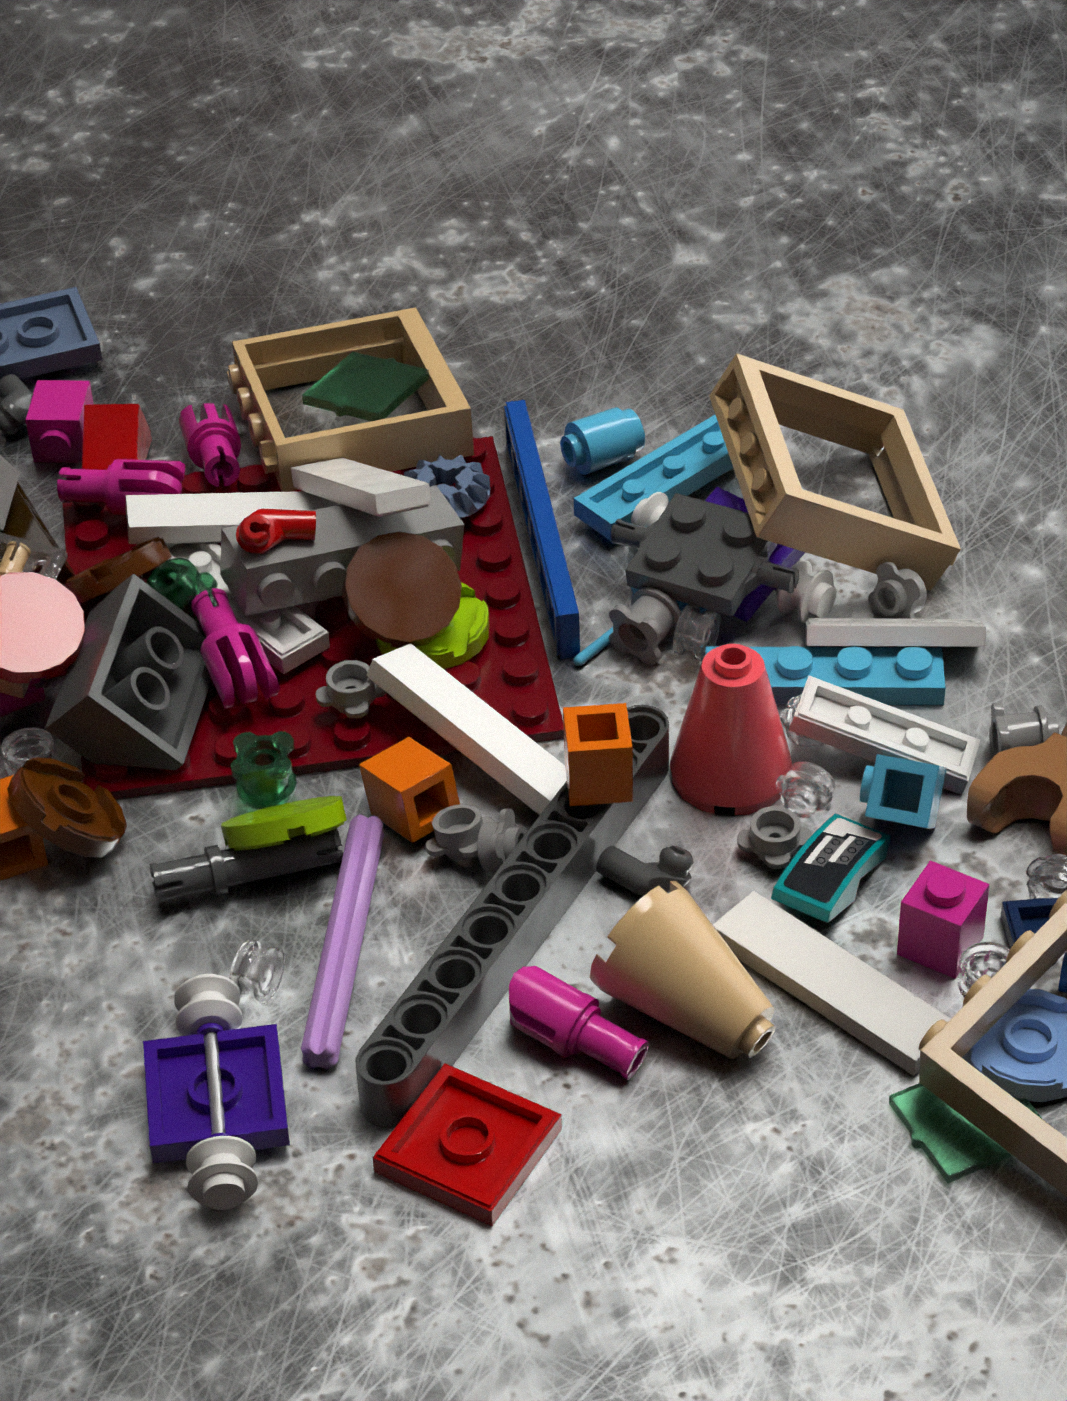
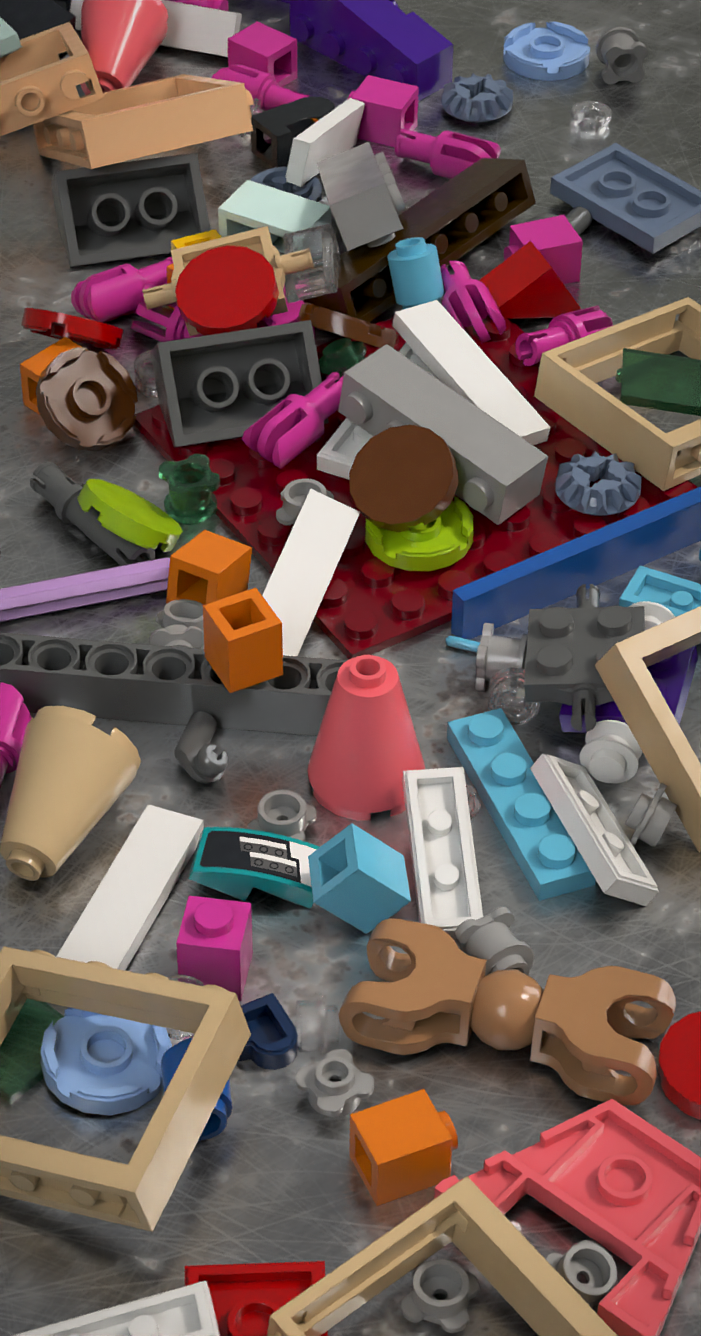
camera: 65 degrees right, 0 degrees up
red arm [236,509,316,554] -> none
white tile [291,457,432,517] -> none
clear plate [775,761,836,818] -> none
none -> medium azure brick [387,237,445,310]

